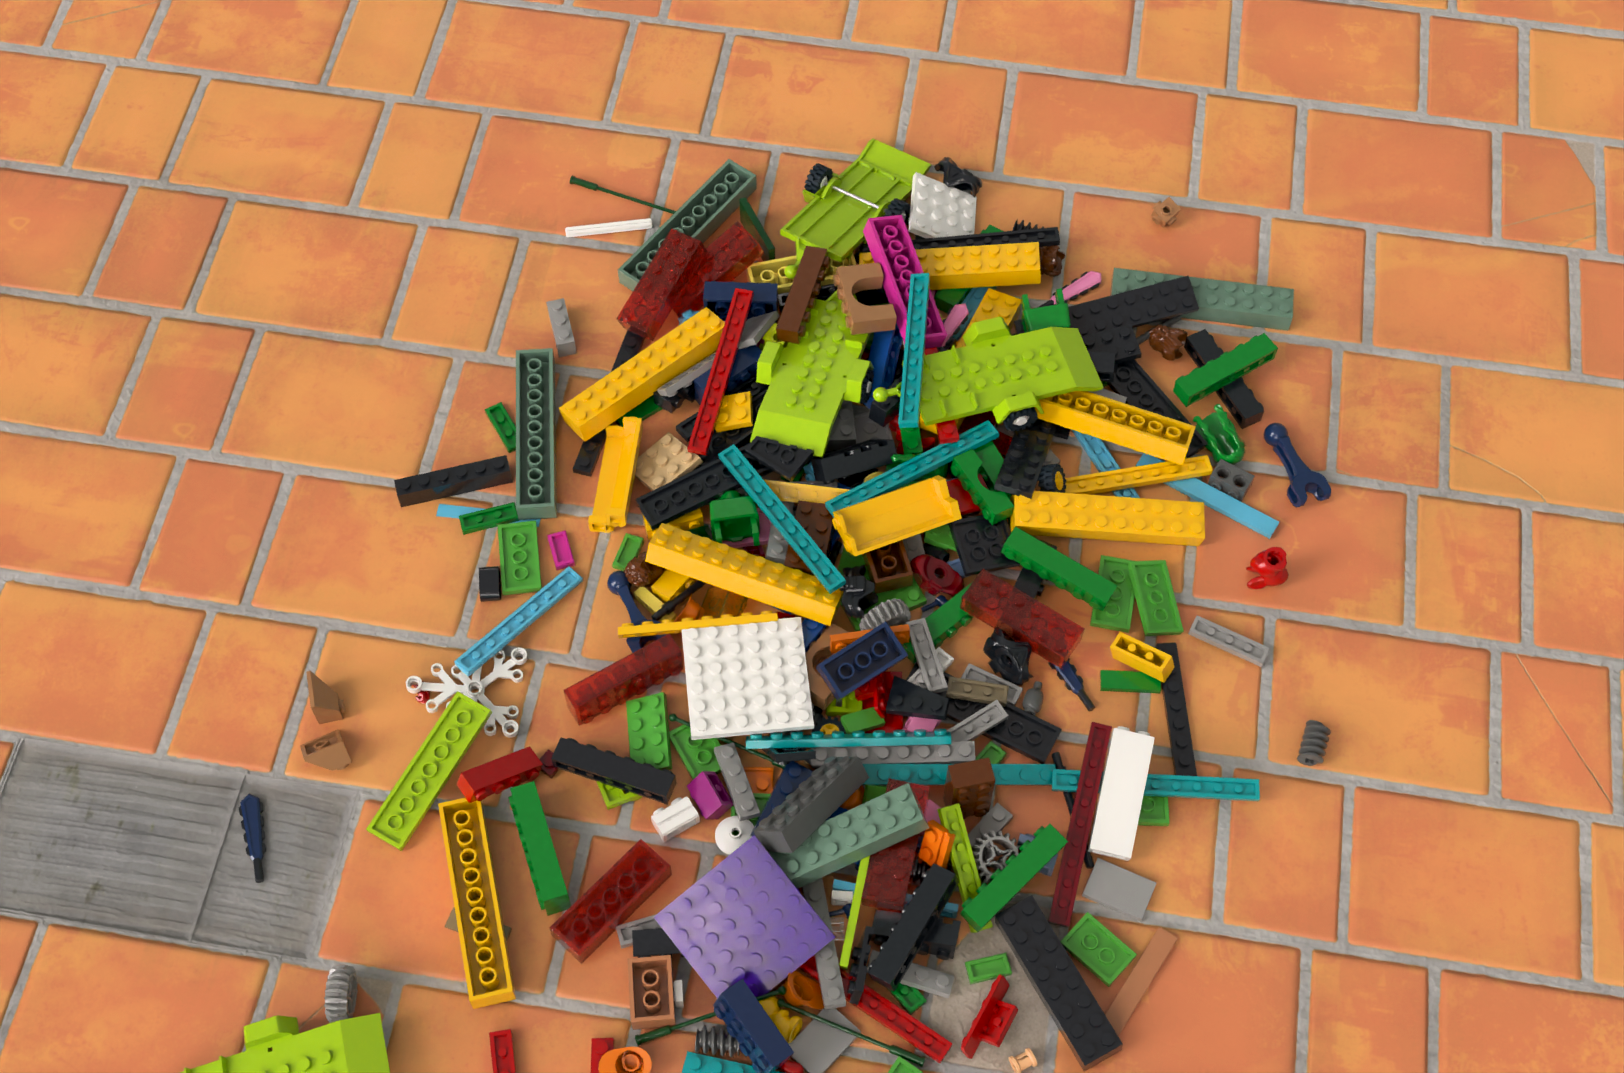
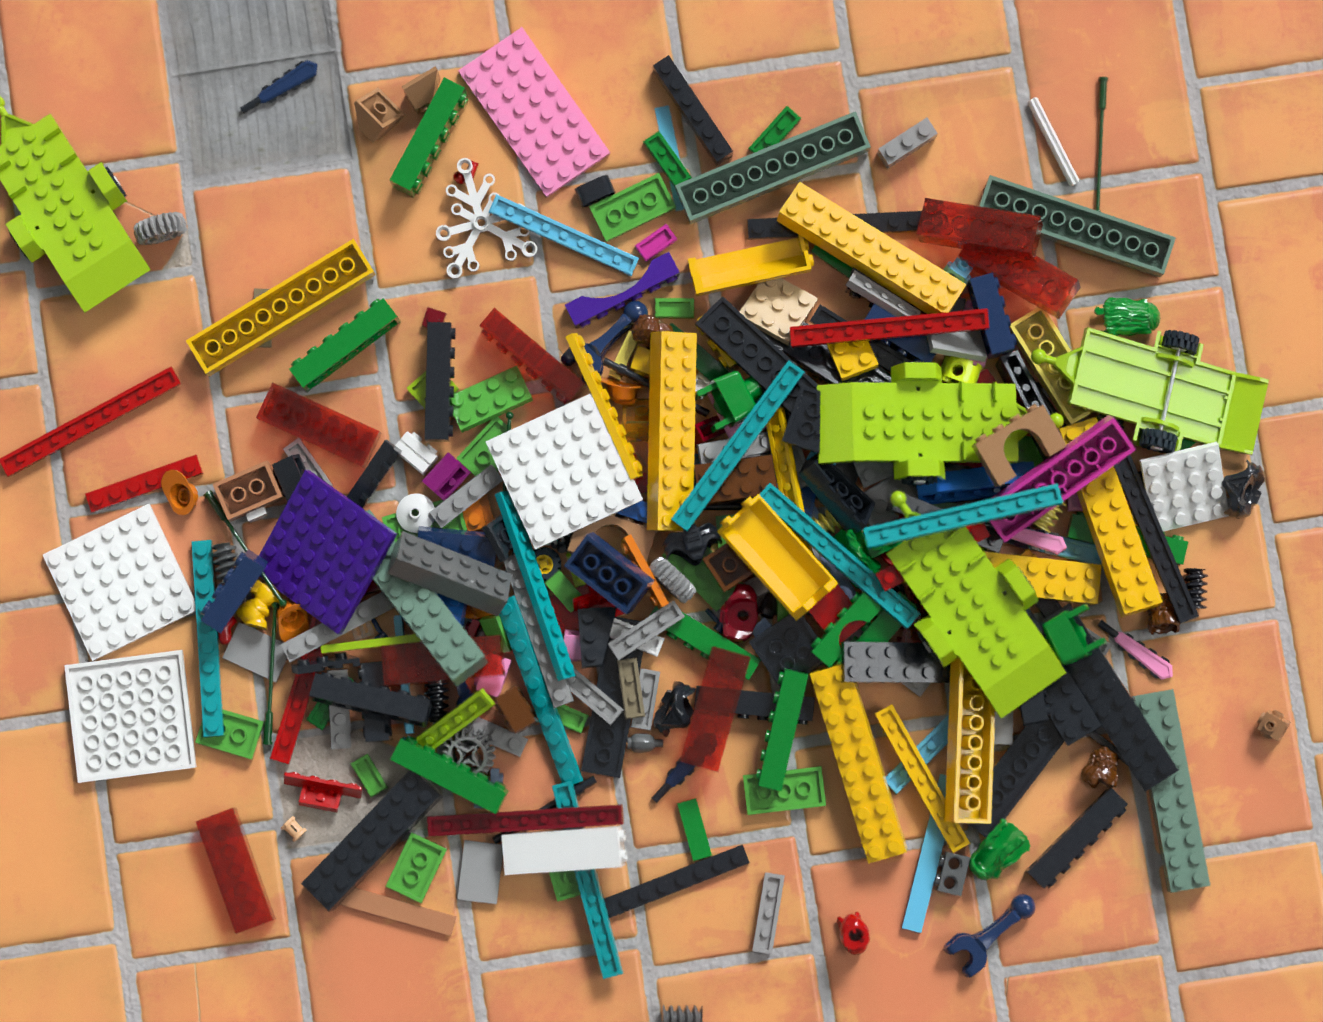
camera: 75 degrees right, 25 degrees up
lime plate [366,691,492,851] -> none
red brick [457,746,543,804] -> none
dark green tile [739,197,775,261] -> none
reddish brown brick [776,246,830,344] -> none
white tile [831,890,853,906] -> none
orange plate [918,820,955,869] -> none
black wheel [1038,464,1066,493] -> none
yellow brick [1110,632,1174,683] -> none
bright green plate [1128,560,1184,636] -> none
green brick [1173,333,1278,407] -> none
none -> black hinge [347,440,402,509]
none -> green brick [390,77,469,198]
none -> bright pink plate [458,27,610,198]
none -> dark purple arch [565,252,680,329]
none -> green hair [1094,297,1161,336]

